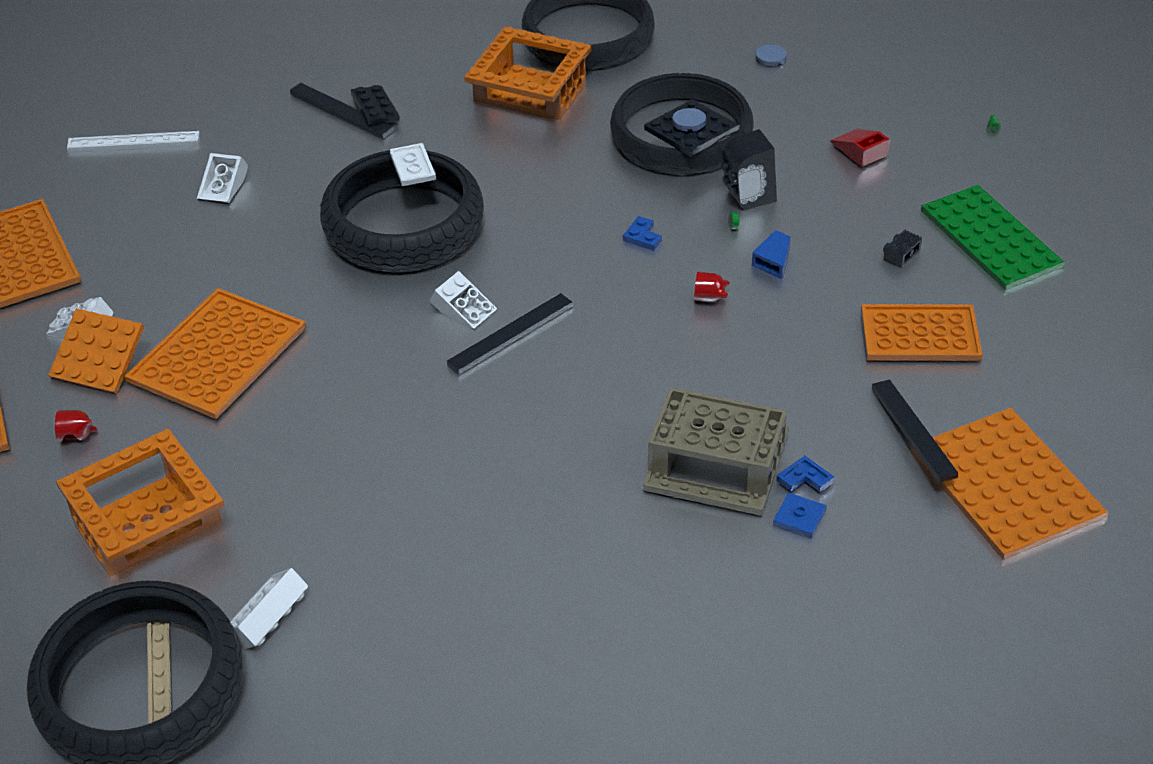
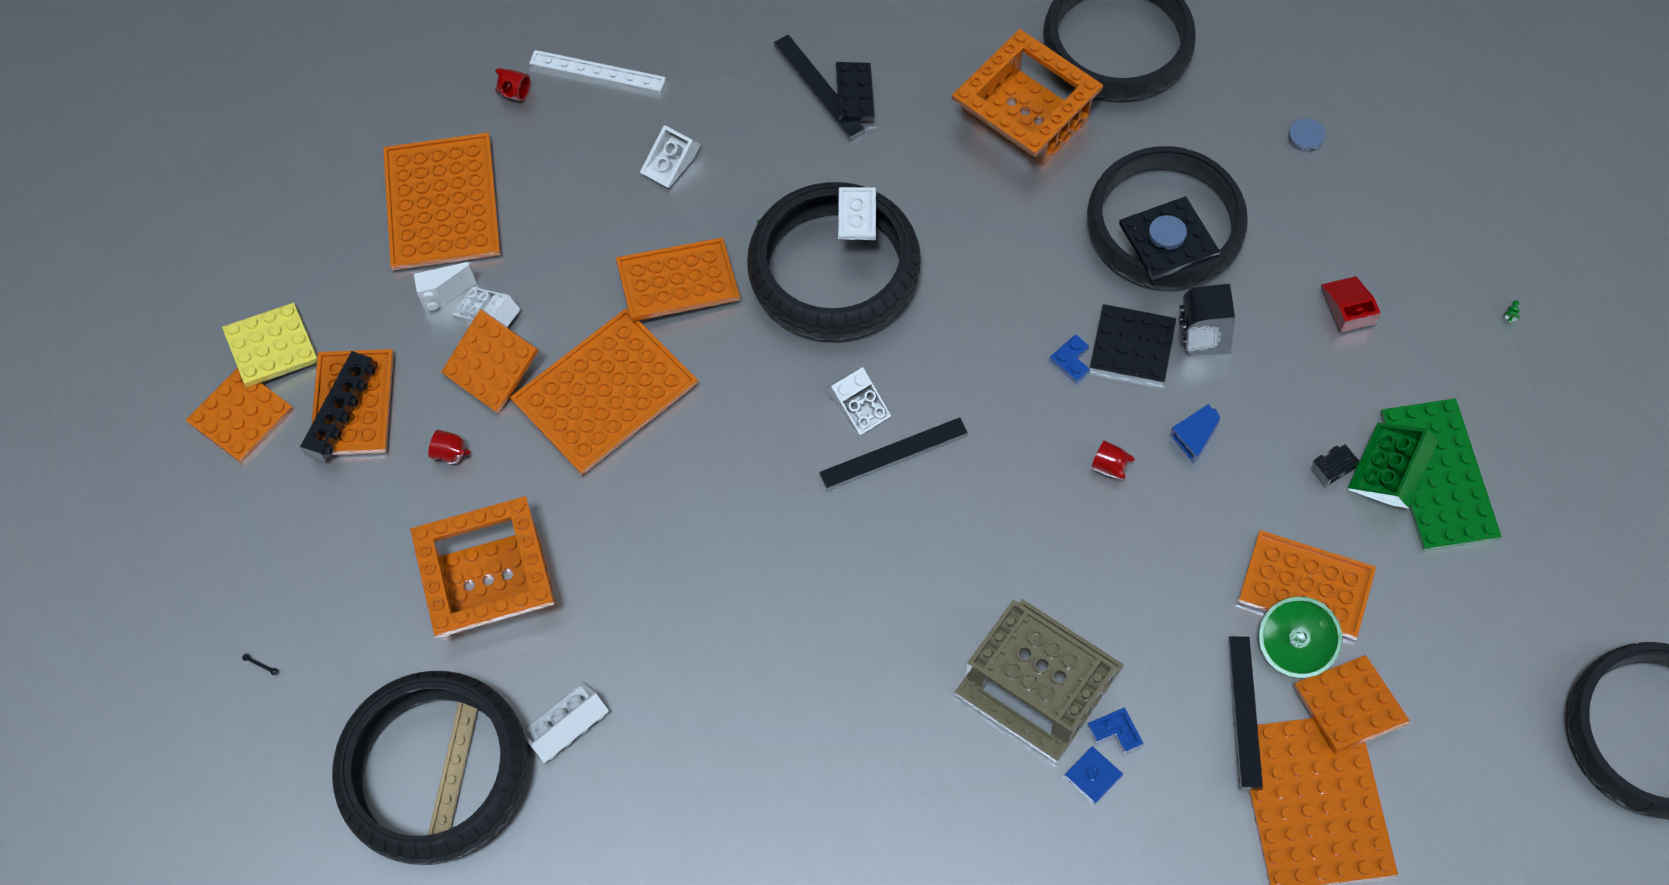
camera: 20 degrees right, 20 degrees up
green tile [728,212,740,230] -> none
none -> white slope [414,262,476,311]
none -> red piece [495,68,531,102]
none -> orange plate [616,237,740,322]
none -> black plate [1090,304,1177,386]
none -> green dish [1258,596,1342,678]
none -> orange plate [1293,655,1410,754]
none -> green slope [1348,423,1438,508]

